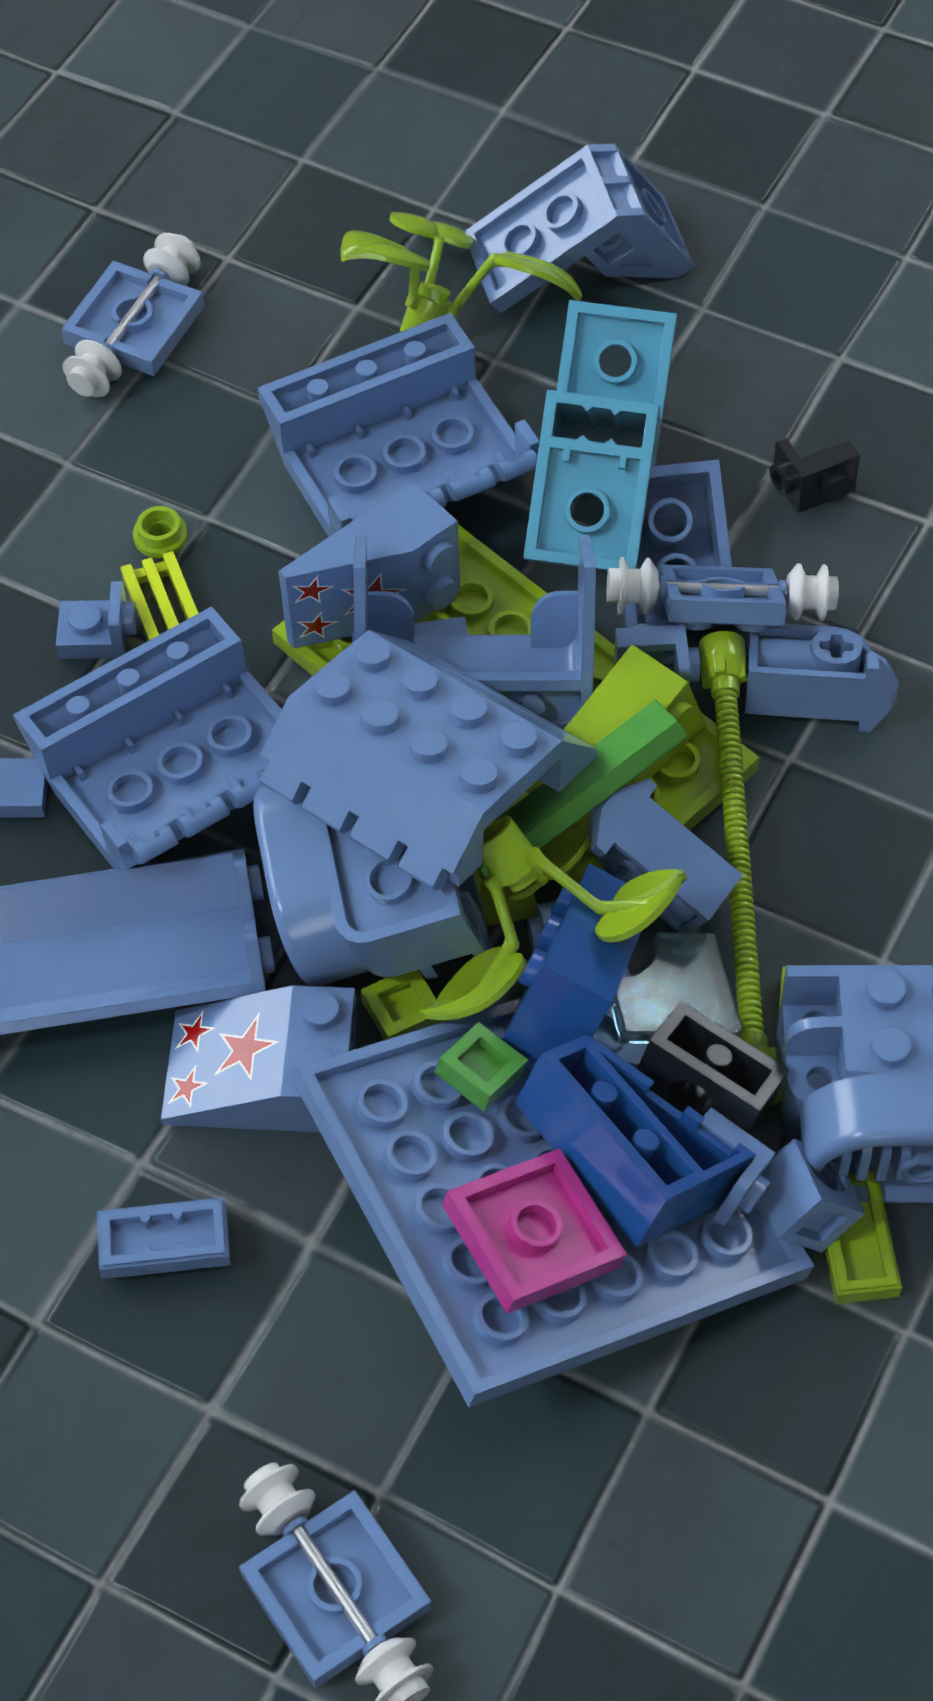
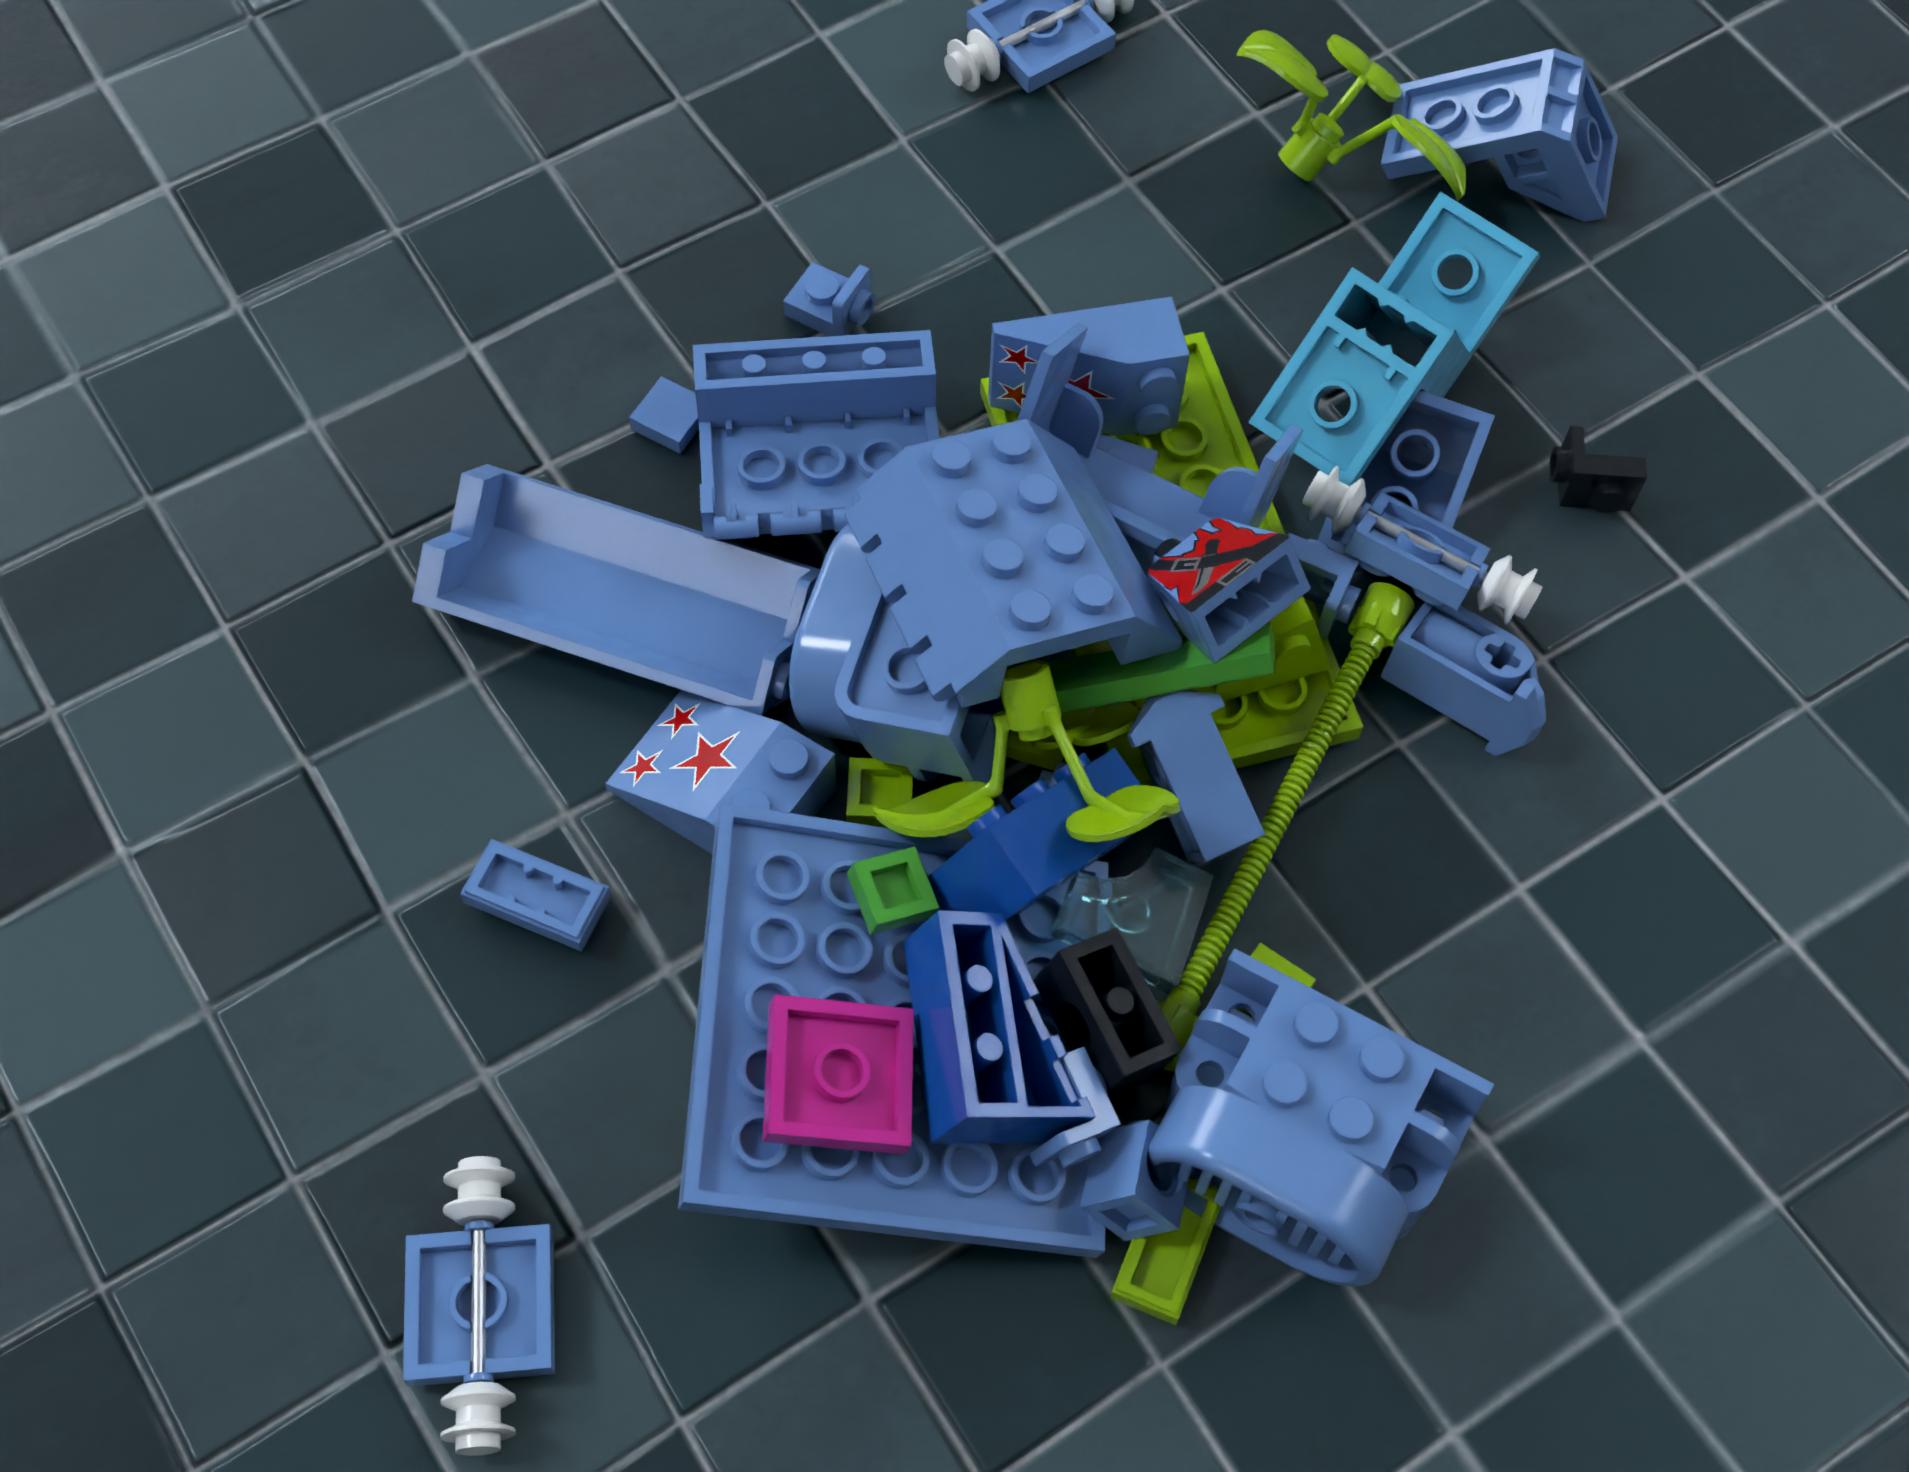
camera: 25 degrees right, 5 degrees up
neon yellow tile [120,551,199,641] -> none
lime plate [133,506,188,558] -> none
medium blue slope [257,313,540,537] -> none
none -> torso [1147,518,1311,663]

